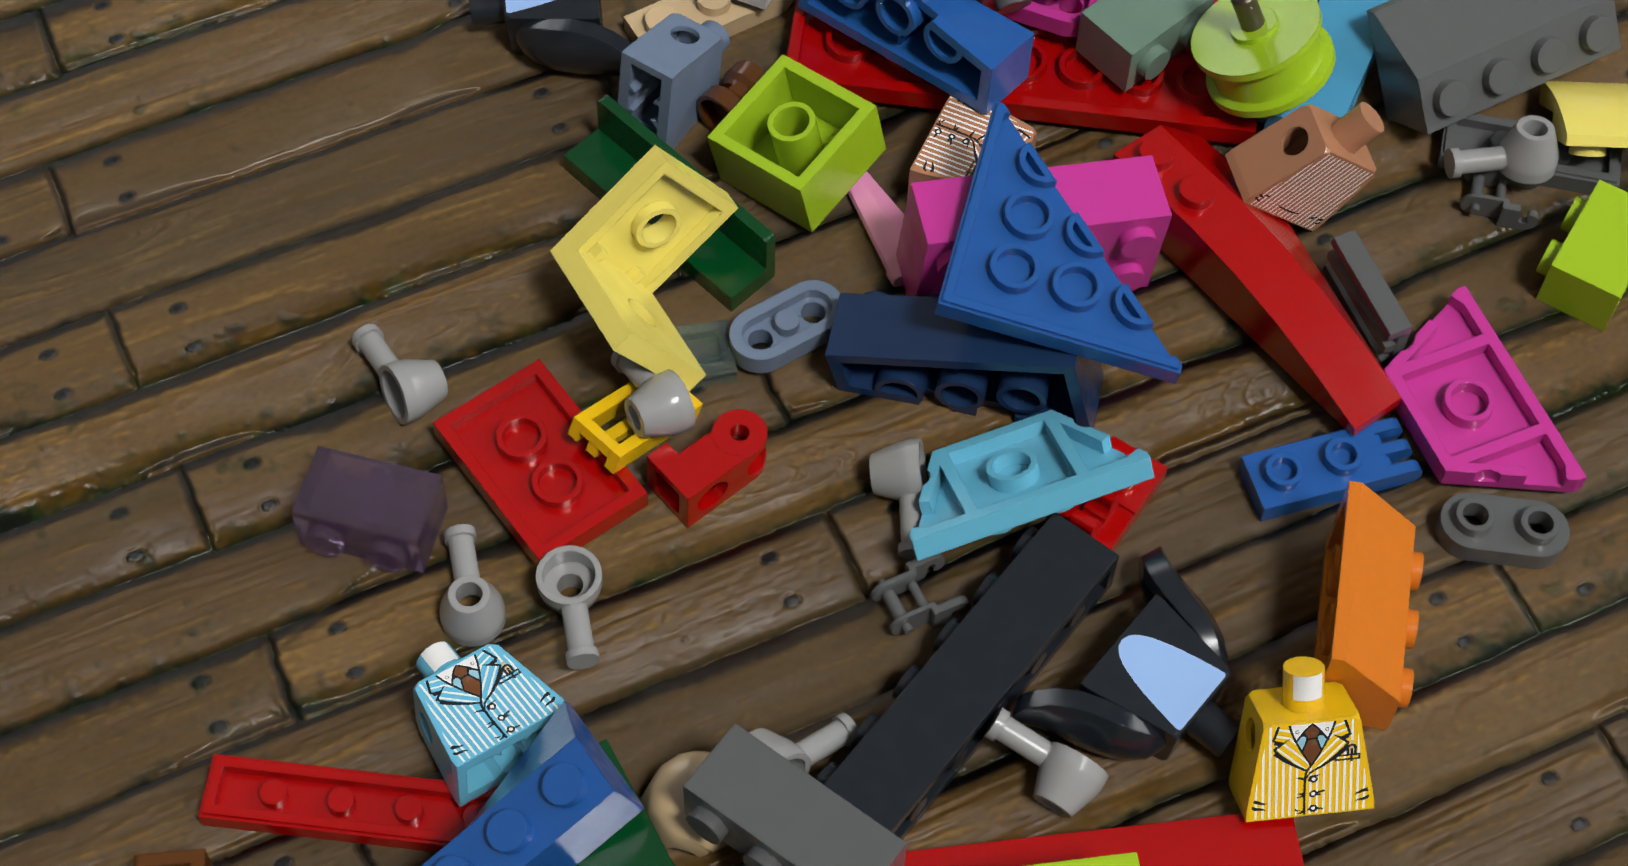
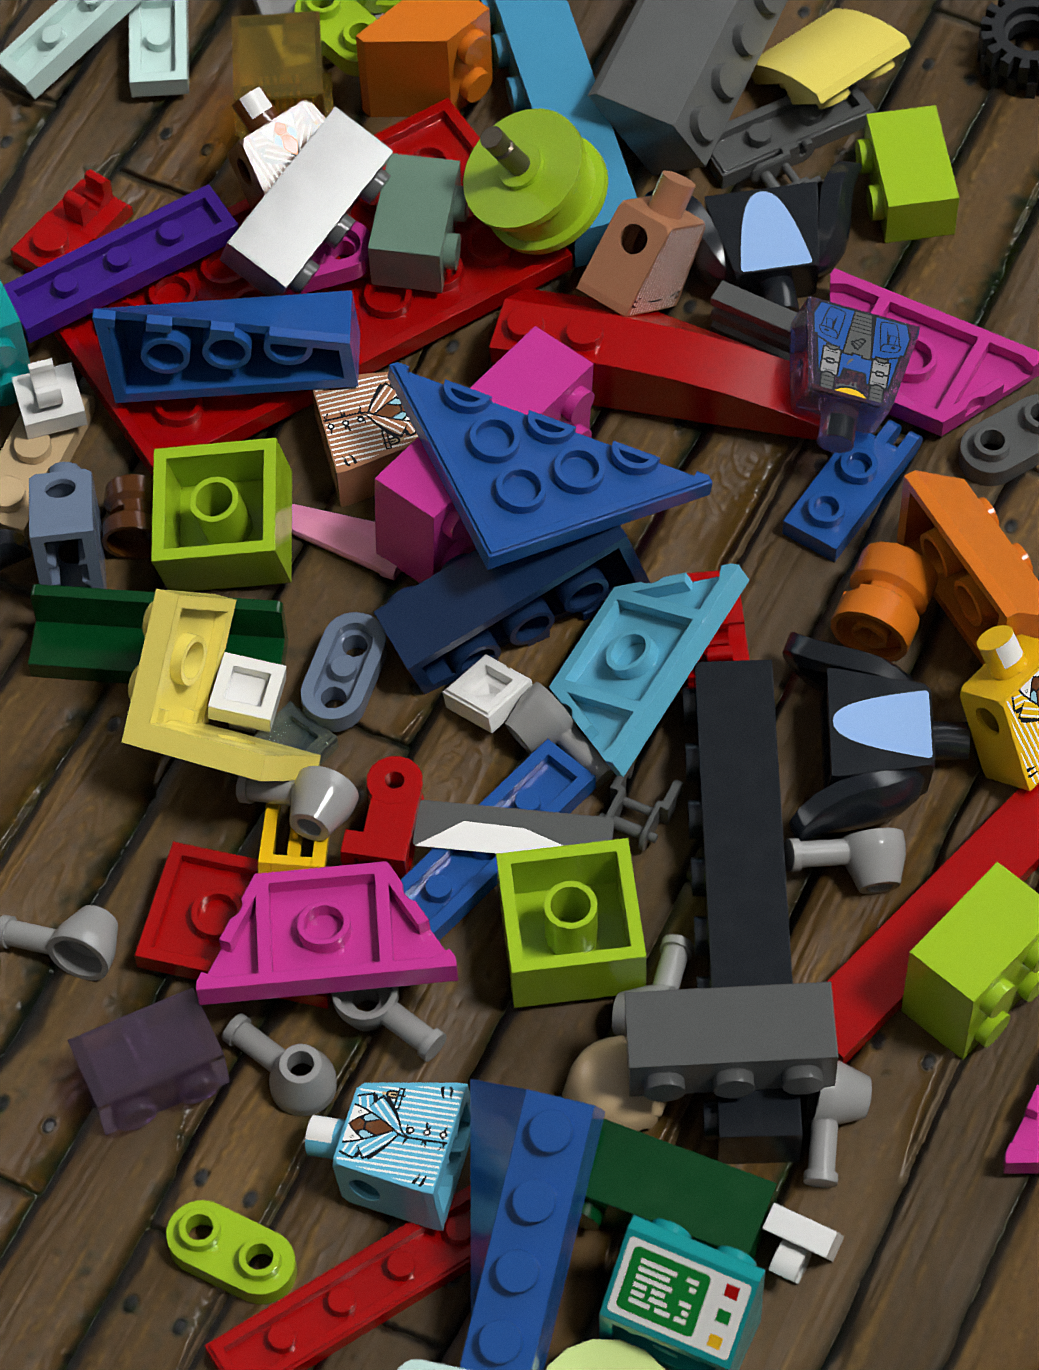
camera: 35 degrees left, 0 degrees up
light grey bar [1444,115,1559,184] -> none
none -> lime plate [166,1200,297,1305]
none -> dark pink wing [196,861,459,1005]
none -> white tile [208,652,286,734]
none -> blue plate [401,739,596,941]
none -> dark grey sticker [413,800,614,854]
none -> white tile [442,654,533,733]
none -> lime brick [496,838,646,1008]
none -> black torso [645,161,863,314]
none -> torso [789,296,920,453]
none -> orange wheel [830,541,939,662]

